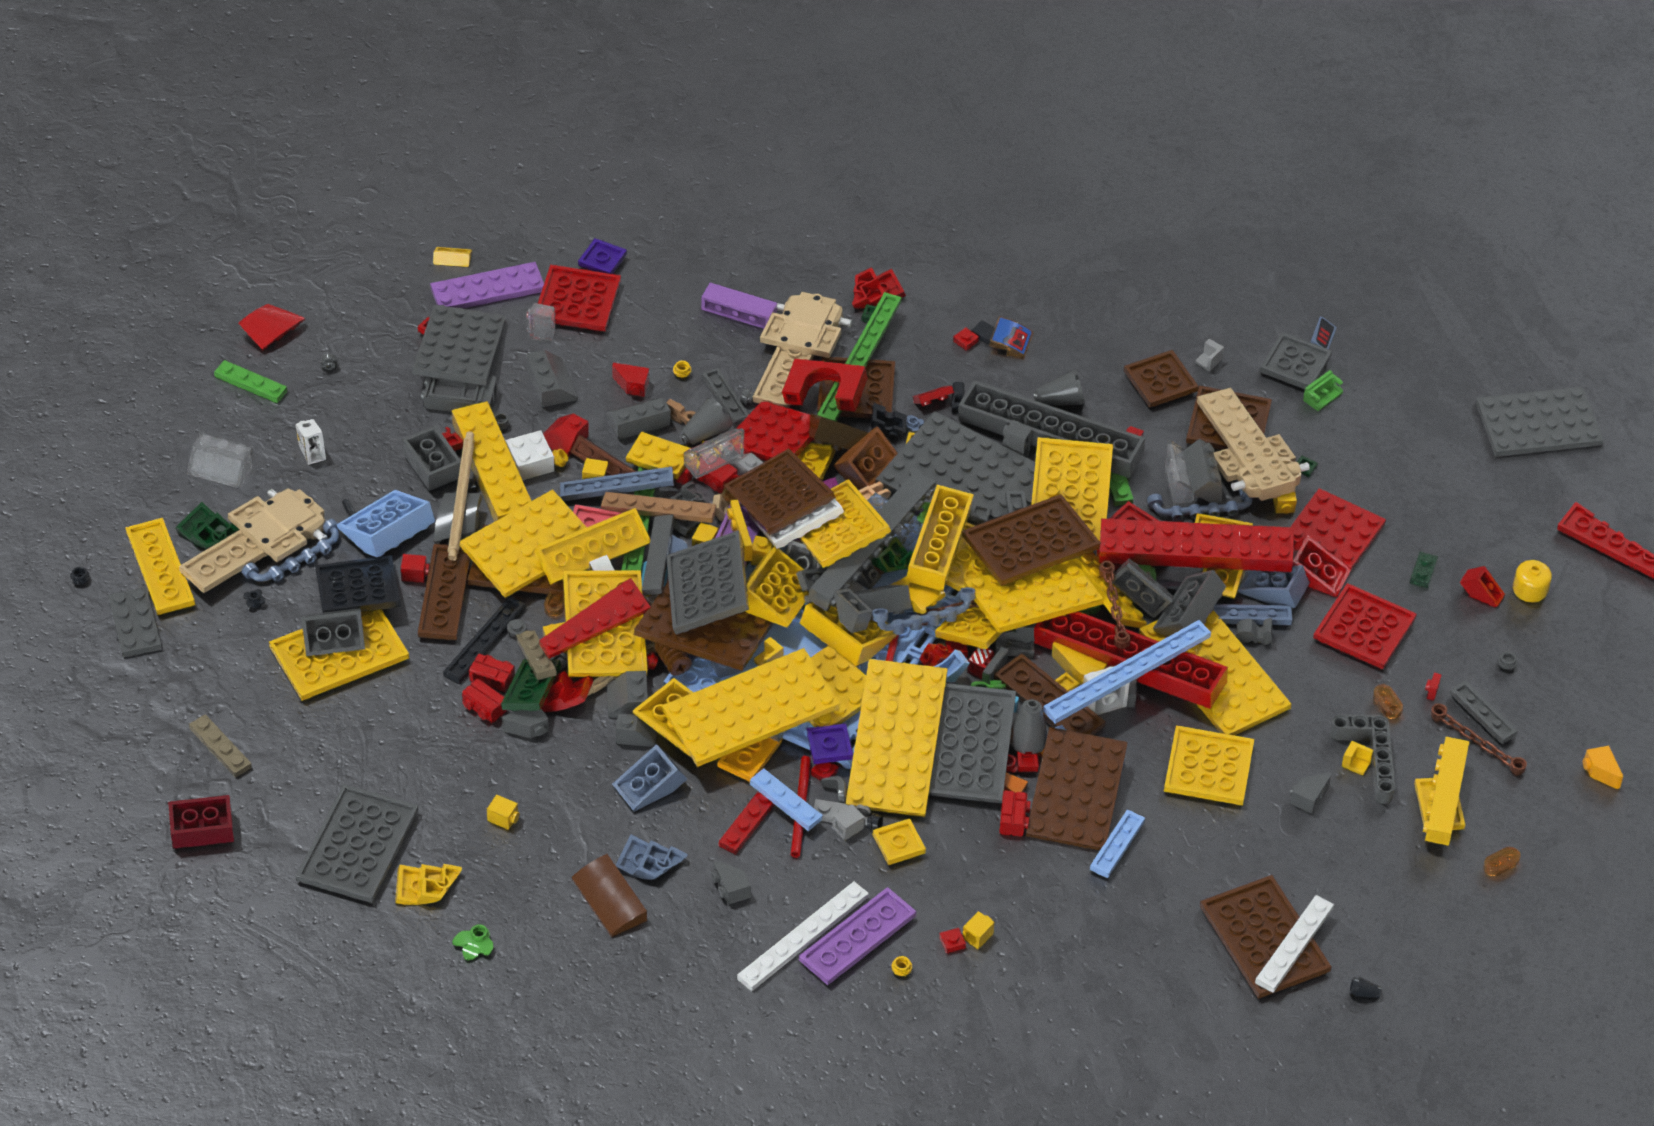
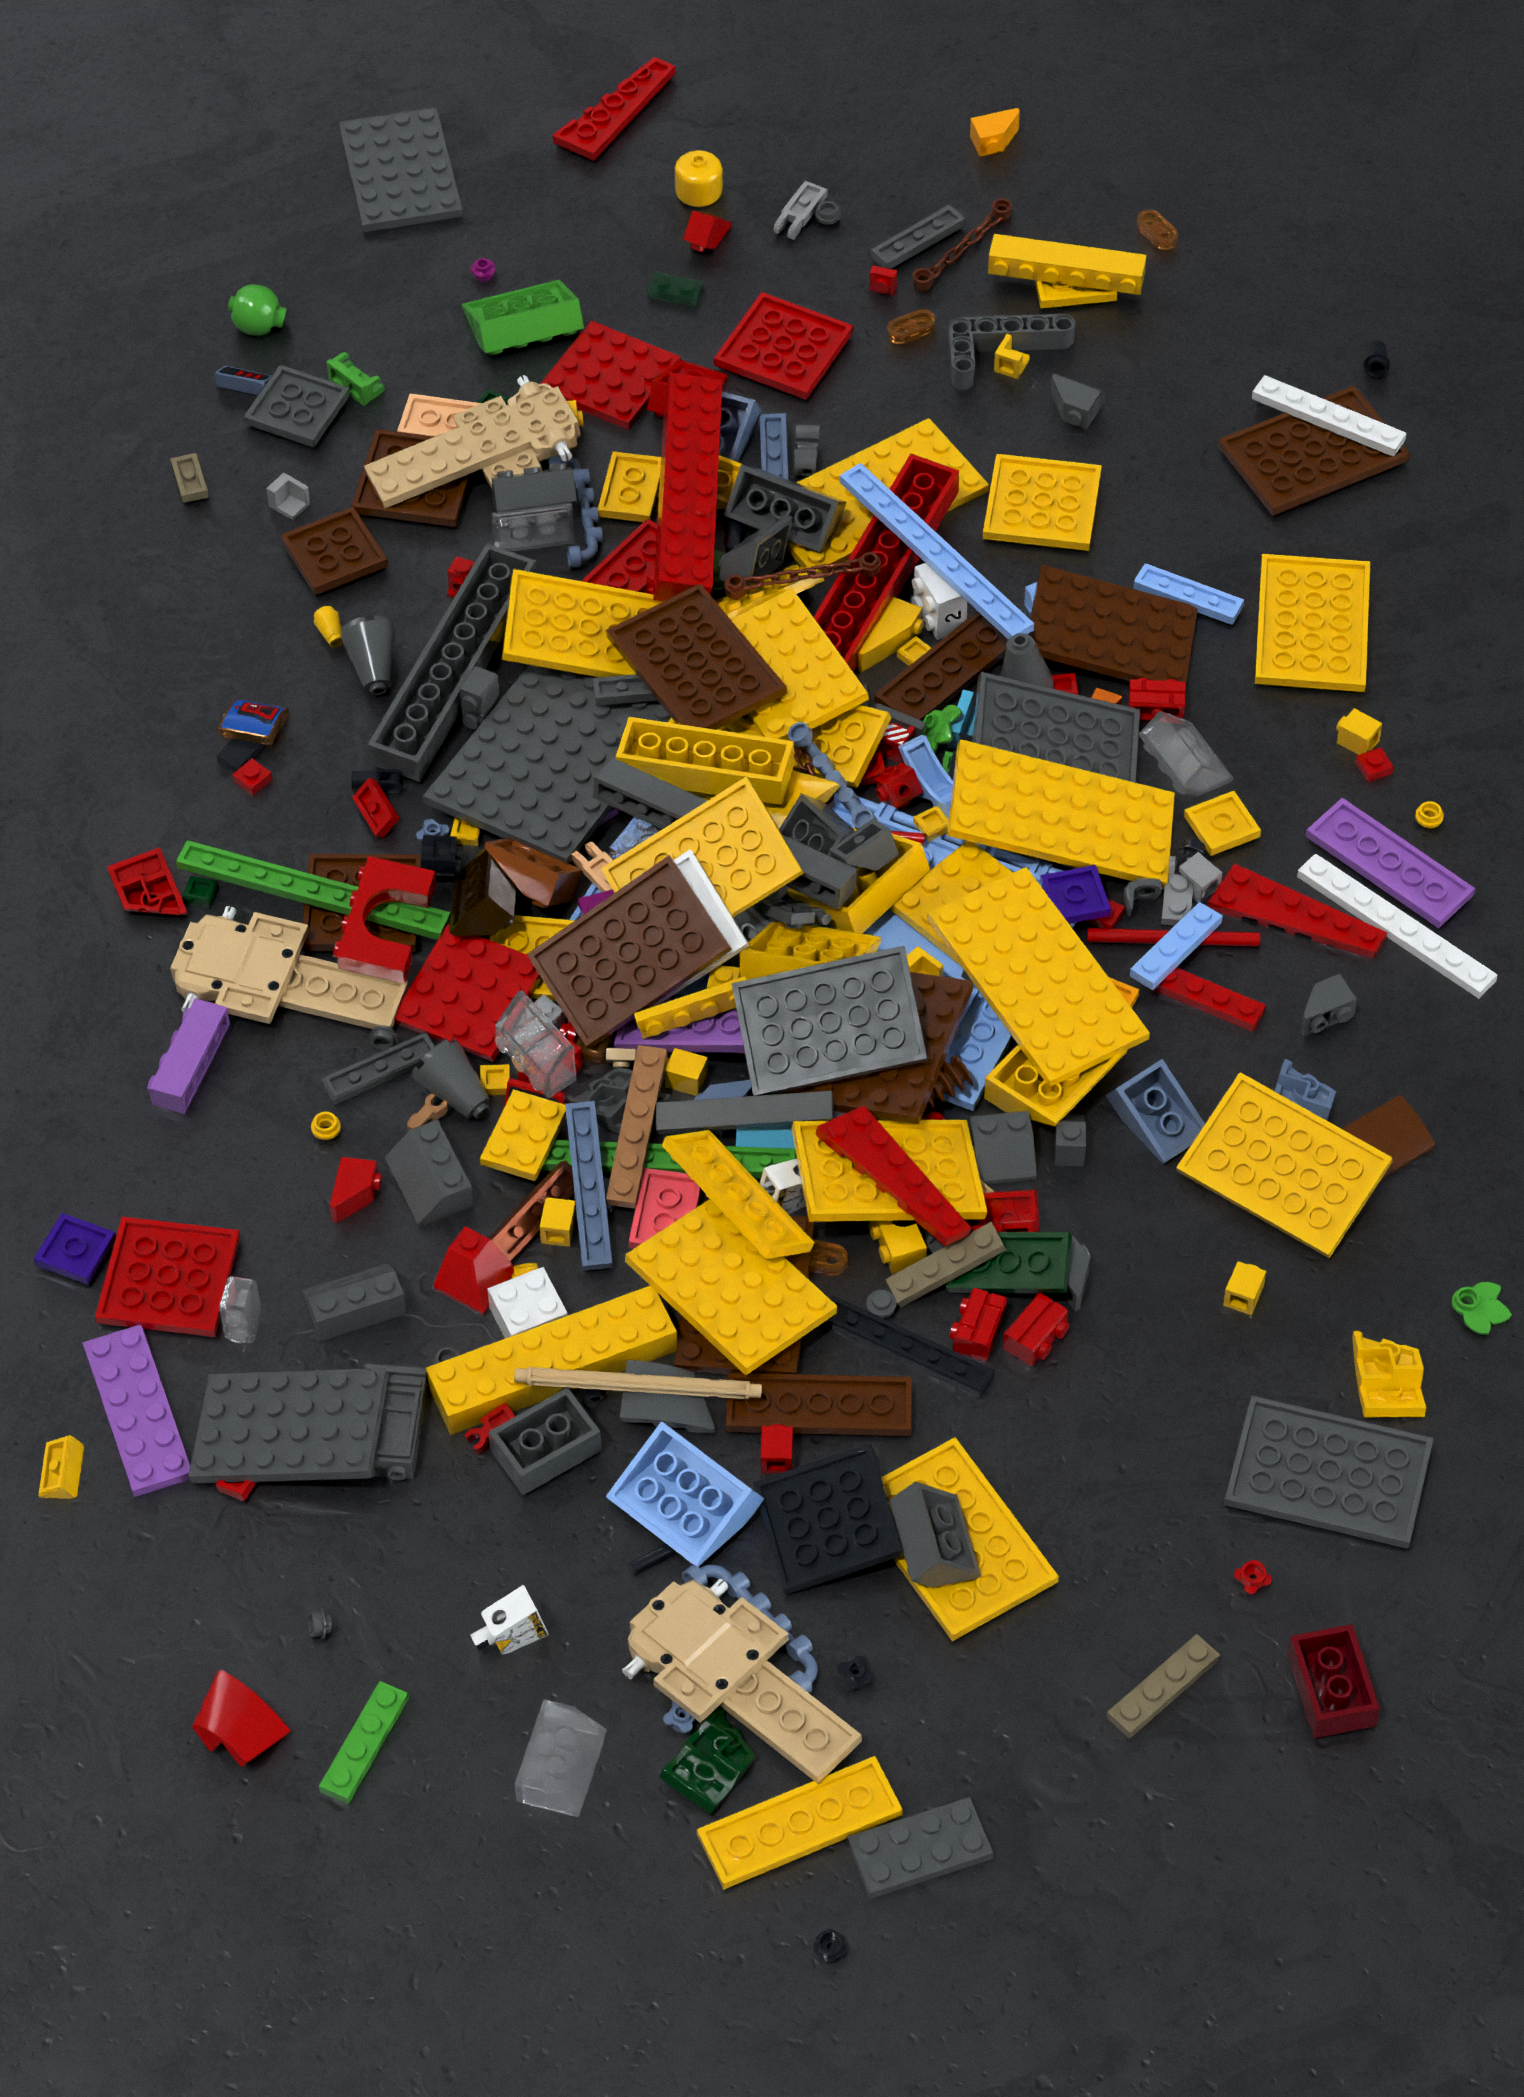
camera: 90 degrees left, 5 degrees up
none -> dark tan plate [170,453,209,503]
none -> bright green brick [227,284,287,336]
none -> yellow cone [313,606,343,648]
none -> light nougat plate [397,393,482,437]
none -> bright green slope [462,280,584,354]
none -> magenta plate [470,258,495,282]
none -> light grey hinge [773,181,828,239]
none -> clear slope [1138,711,1234,797]
none -> yellow plate [1176,1072,1393,1258]
none -> red wing [1208,863,1387,959]
none -> red plate [1234,1560,1272,1595]
none -> yellow plate [1255,554,1370,692]

